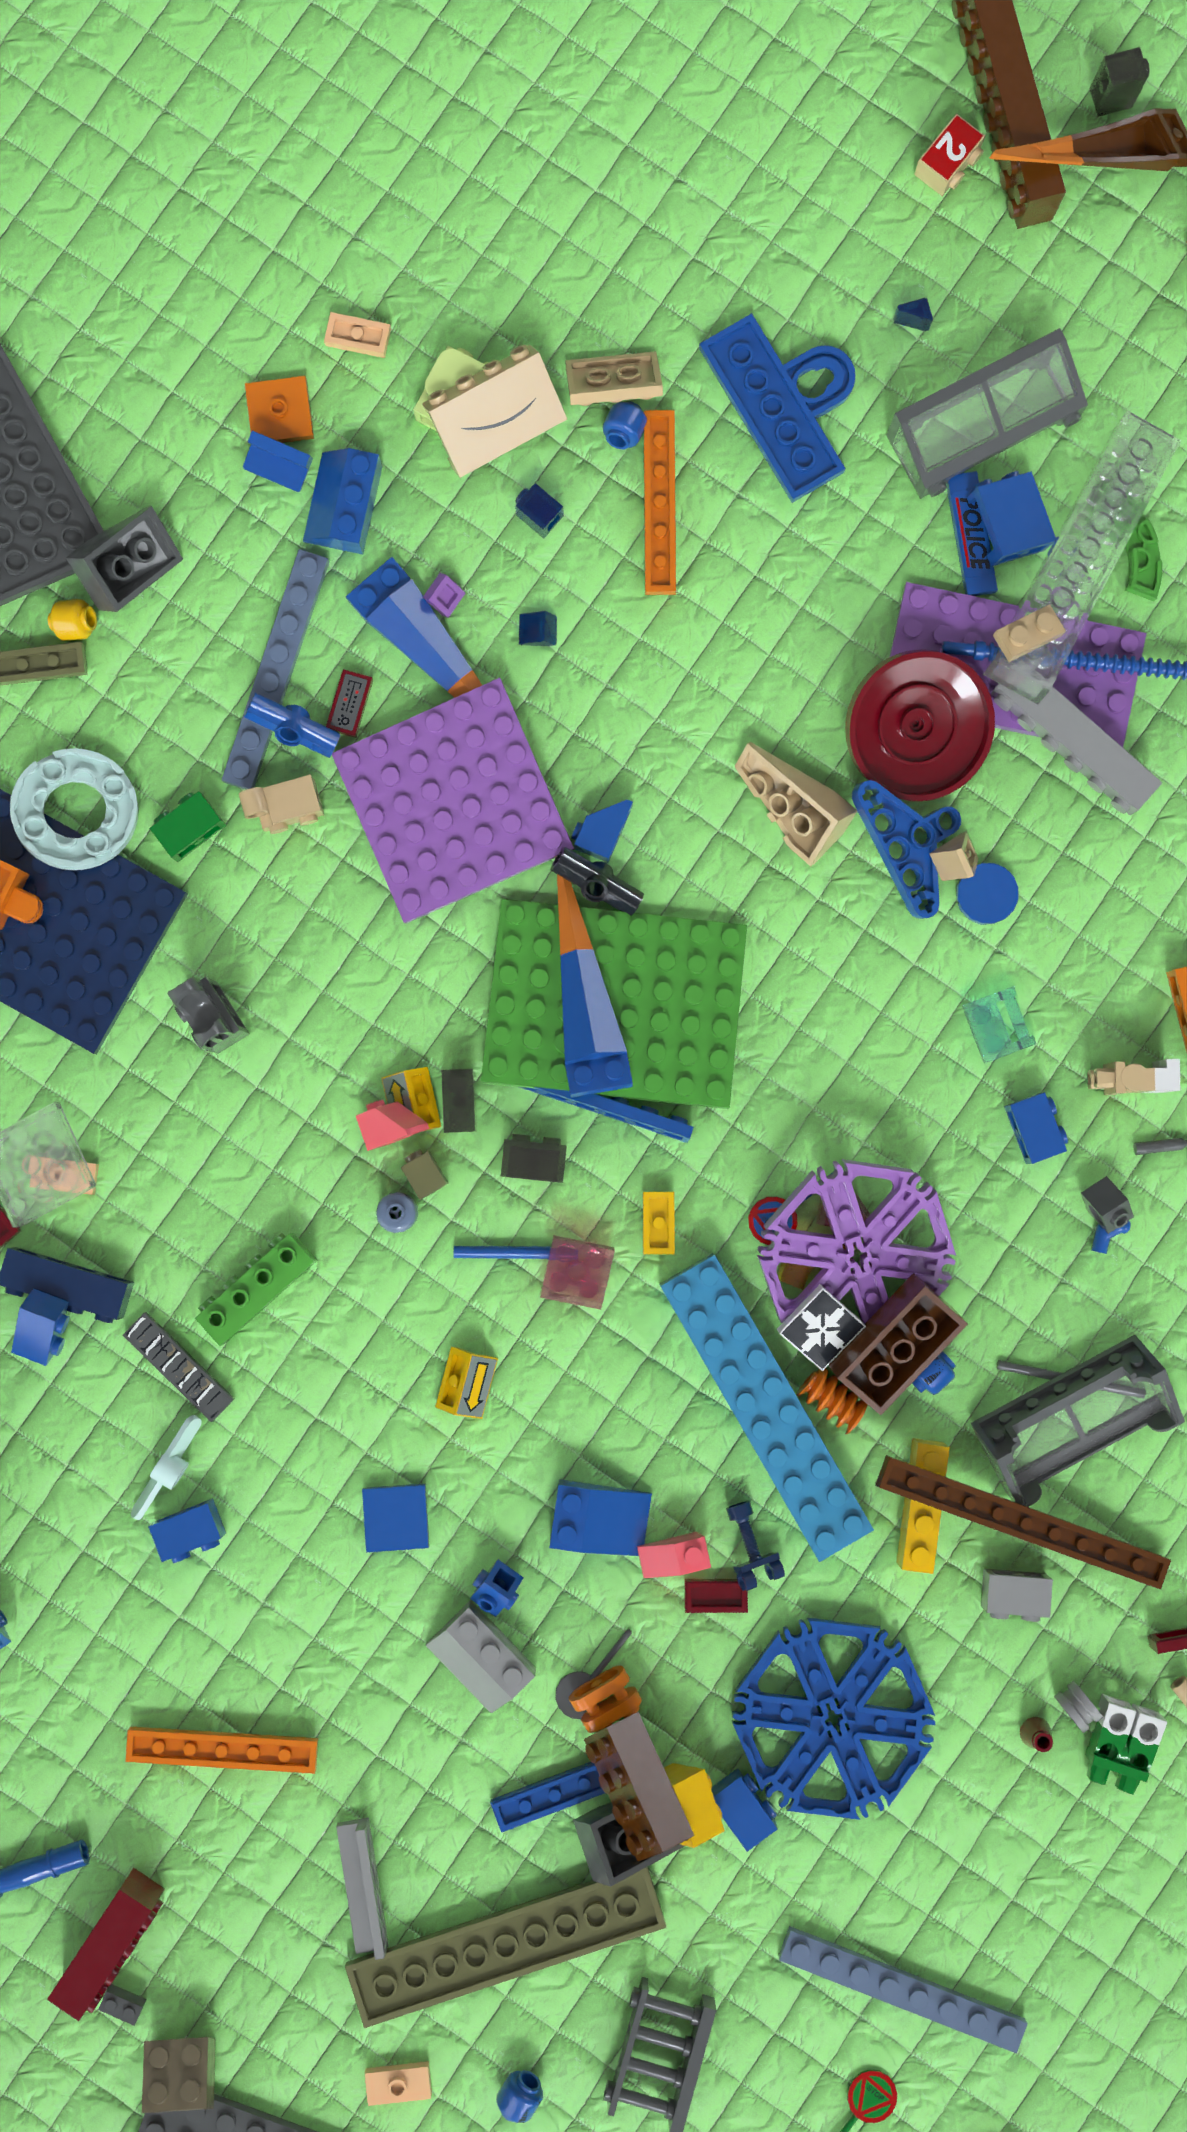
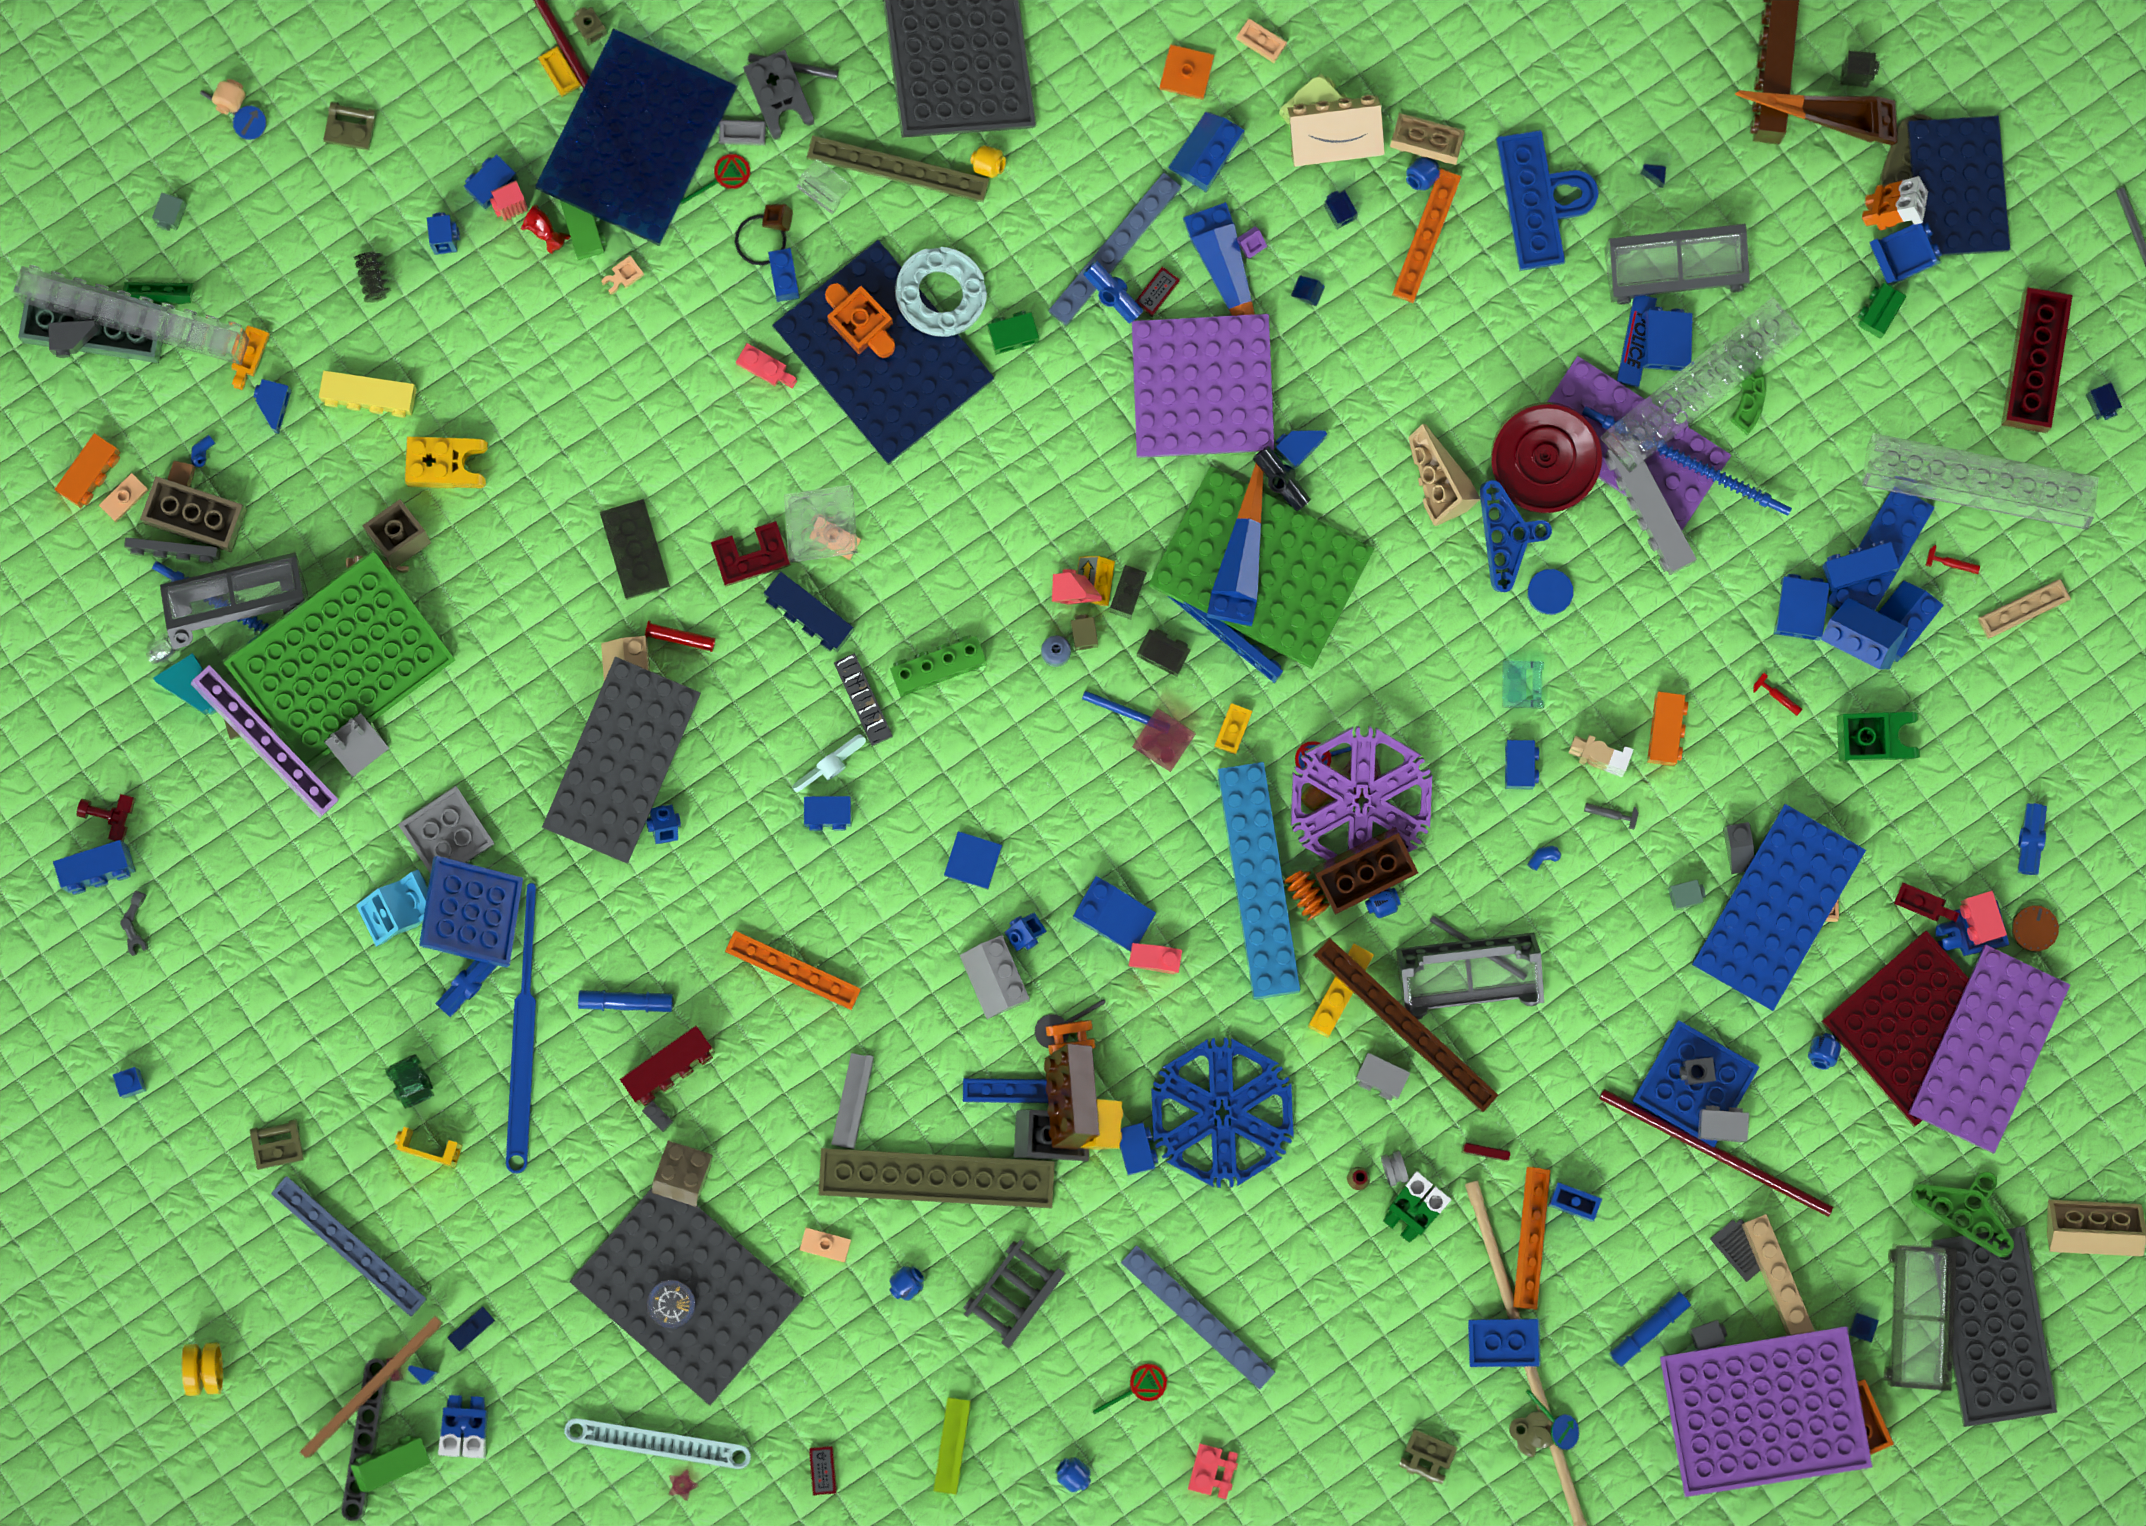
camera: 20 degrees right, 5 degrees down
blue brick [11,1289,70,1366] -> none
dark grey slope [66,506,183,612] -> none
dark grey brick [167,977,249,1054] -> none
tan hinge [239,774,324,834] -> none
blue panel [243,430,313,492] -> none
panel [435,1346,498,1419] -> none
dark red tile [685,1579,748,1613] -> none
dark blue bar [726,1501,785,1591] -> none
tile [777,1284,866,1371] -> none
brick [914,114,985,197] -> none
tan slope [929,831,979,881] -> none
tan plate [993,604,1066,662] -> none
dark grey brick [1081,1176,1134,1234] -> none

